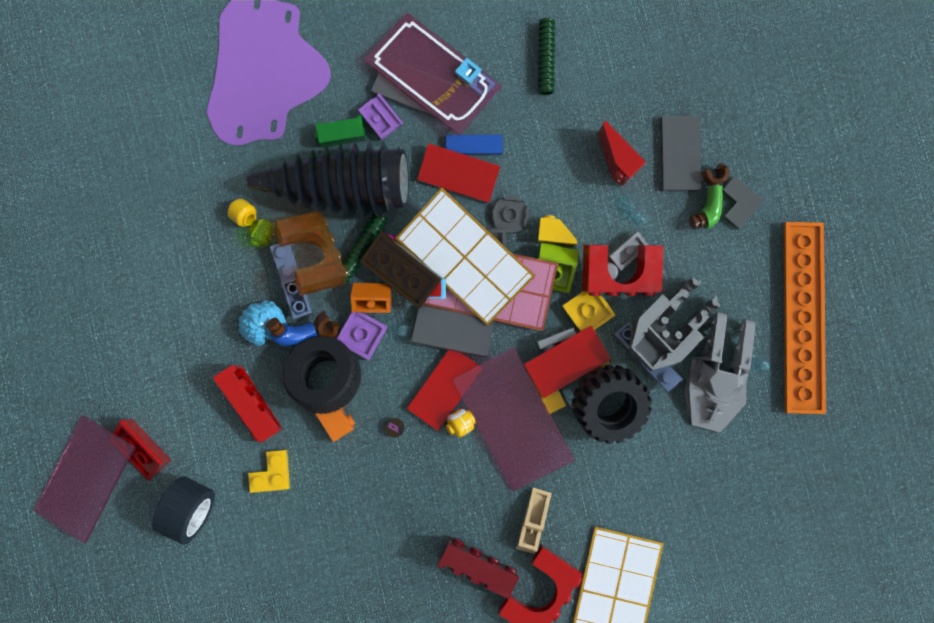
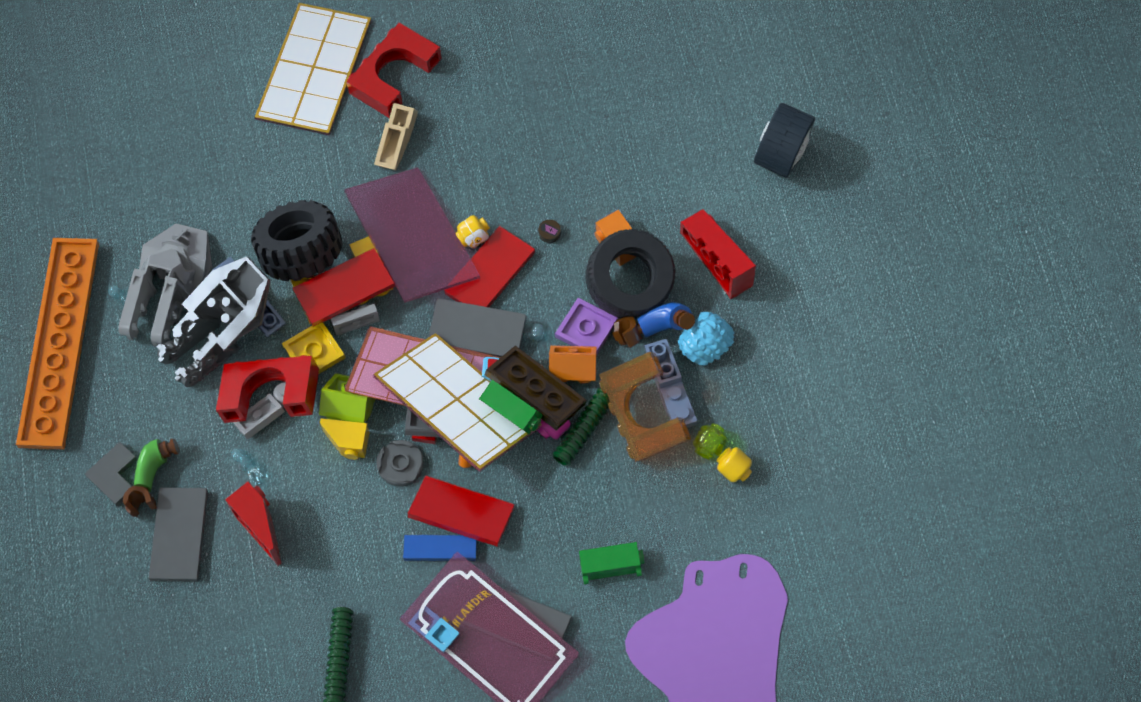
camera: 175 degrees left, 20 degrees down
clear pink piece [34,416,135,544] -> none
red slope [110,419,171,481] -> none
black cone [246,141,409,217] -> none
yellow plate [248,450,290,493] -> none
medium lavender plate [358,93,403,140] -> none
dark red wedge [438,537,519,599] -> none
none -> green brick [479,380,543,434]

